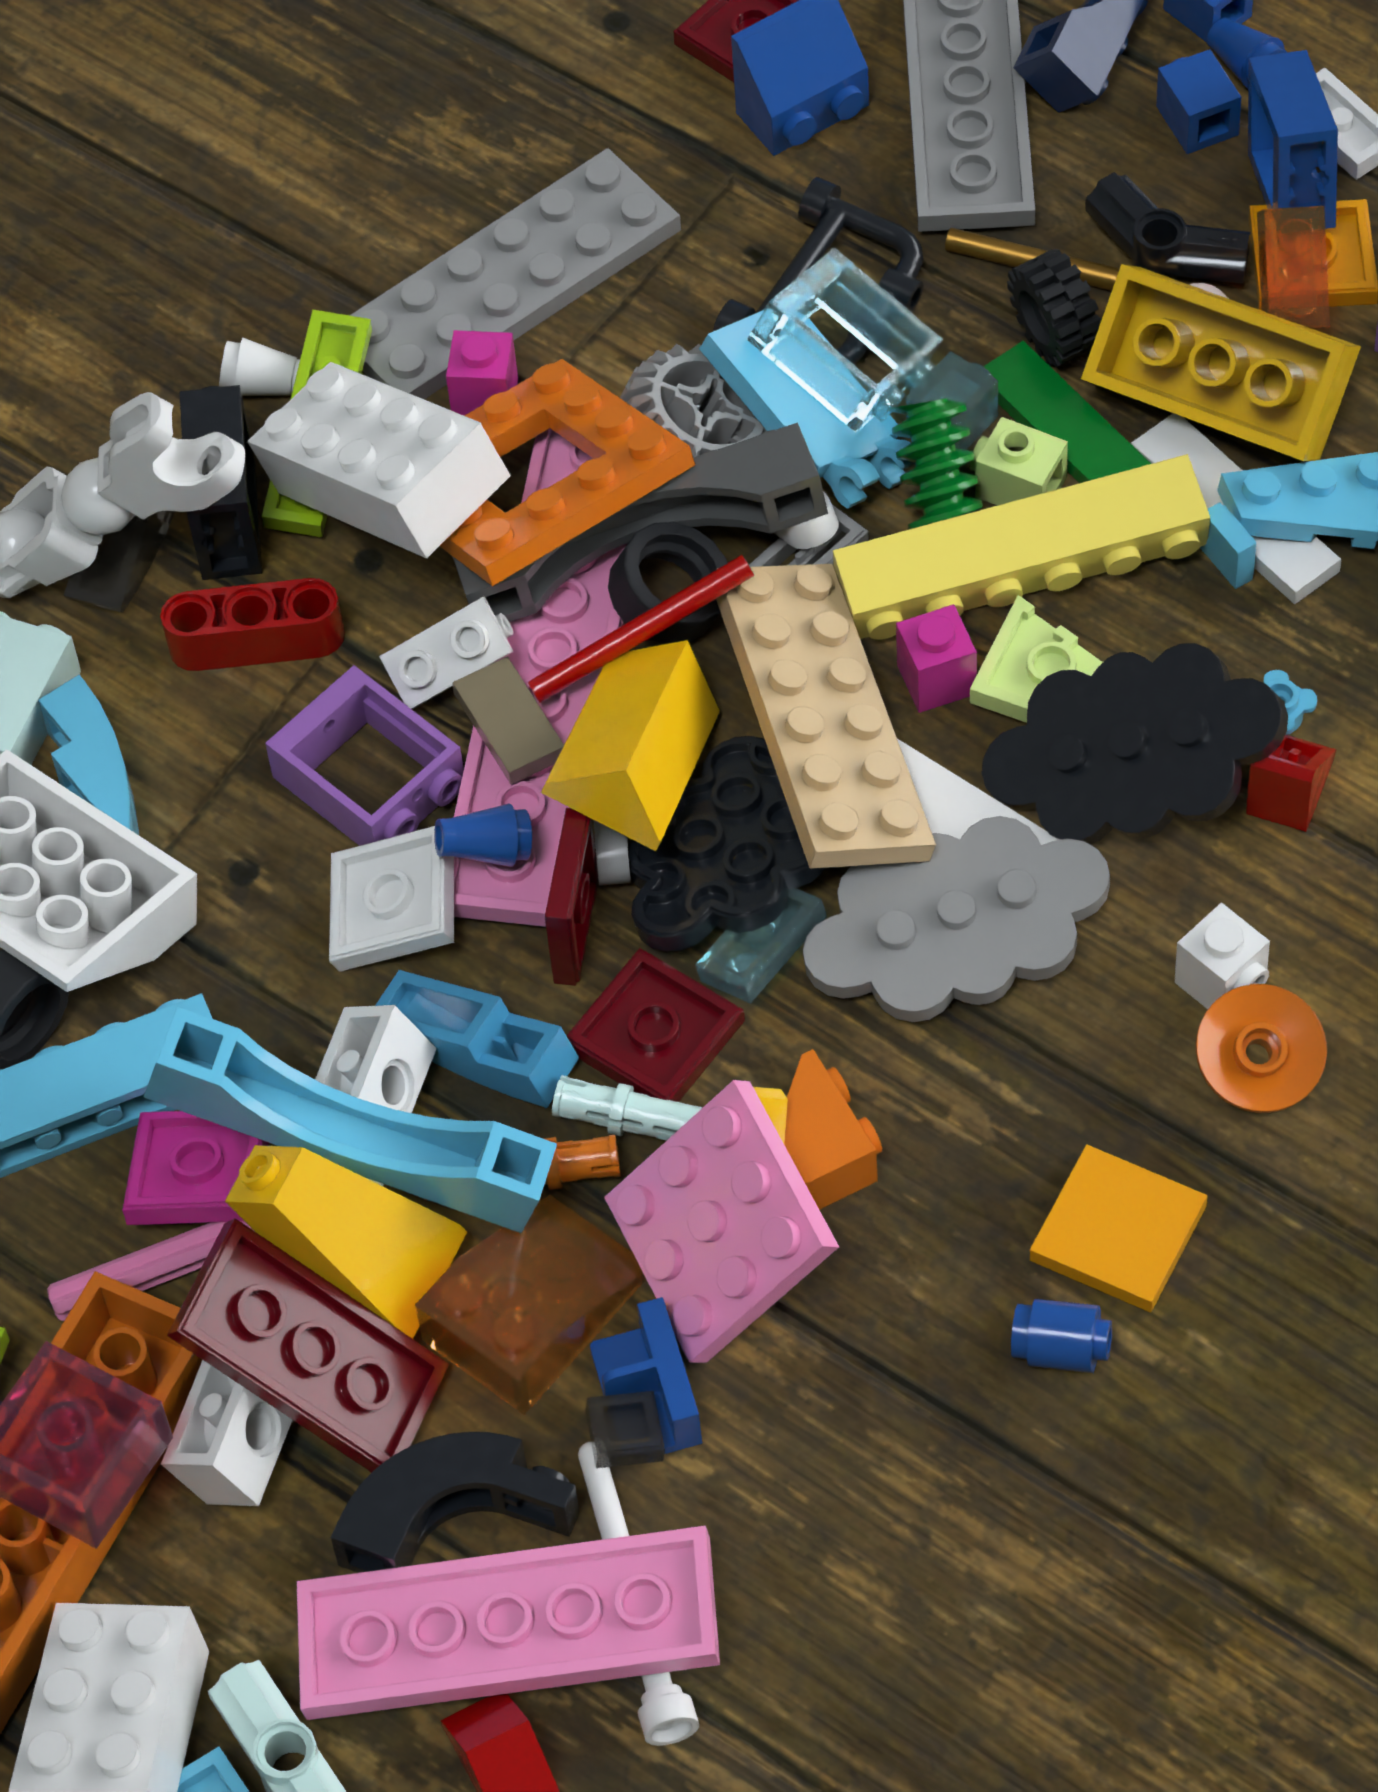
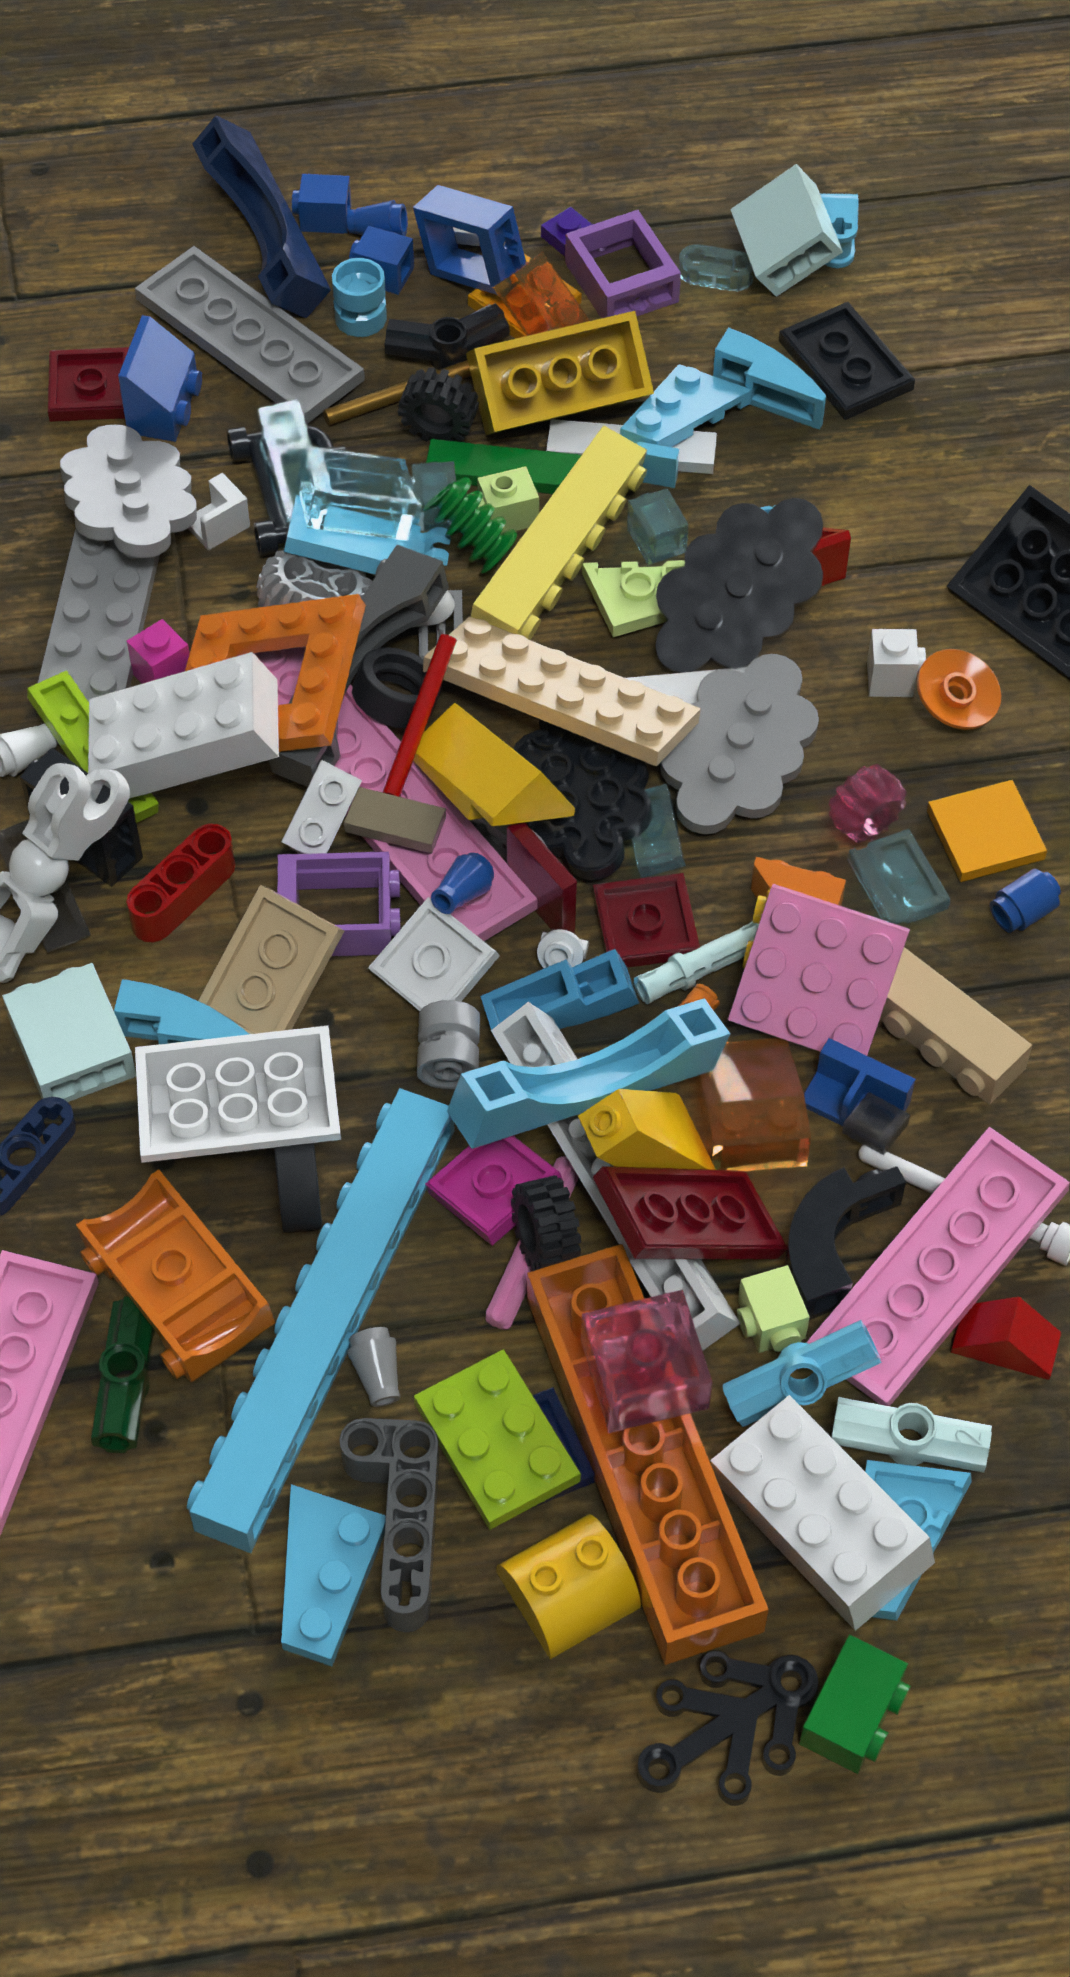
camera: 50 degrees left, 0 degrees up
dark pink brick [896,604,977,713] -> none
none -> plate [60,425,197,558]
none -> white panel [188,473,250,550]
none -> tan plate [198,885,344,1034]
none -> clear light blue slope [257,399,327,525]
none -> medium azure wheel [332,258,387,337]
none -> light grey wheel [417,1000,480,1089]
none -> black tyre [511,1175,581,1271]
none -> white plate [537,929,589,968]
none -> clear light blue brick [627,488,689,565]
none -> medium azure piece [723,1320,882,1427]
none -> yellowish green brick [737,1265,810,1353]
none -> clear pink gear [828,764,907,843]
none -> clear light blue plate [848,829,950,924]
none -> tan brick [880,947,1032,1105]

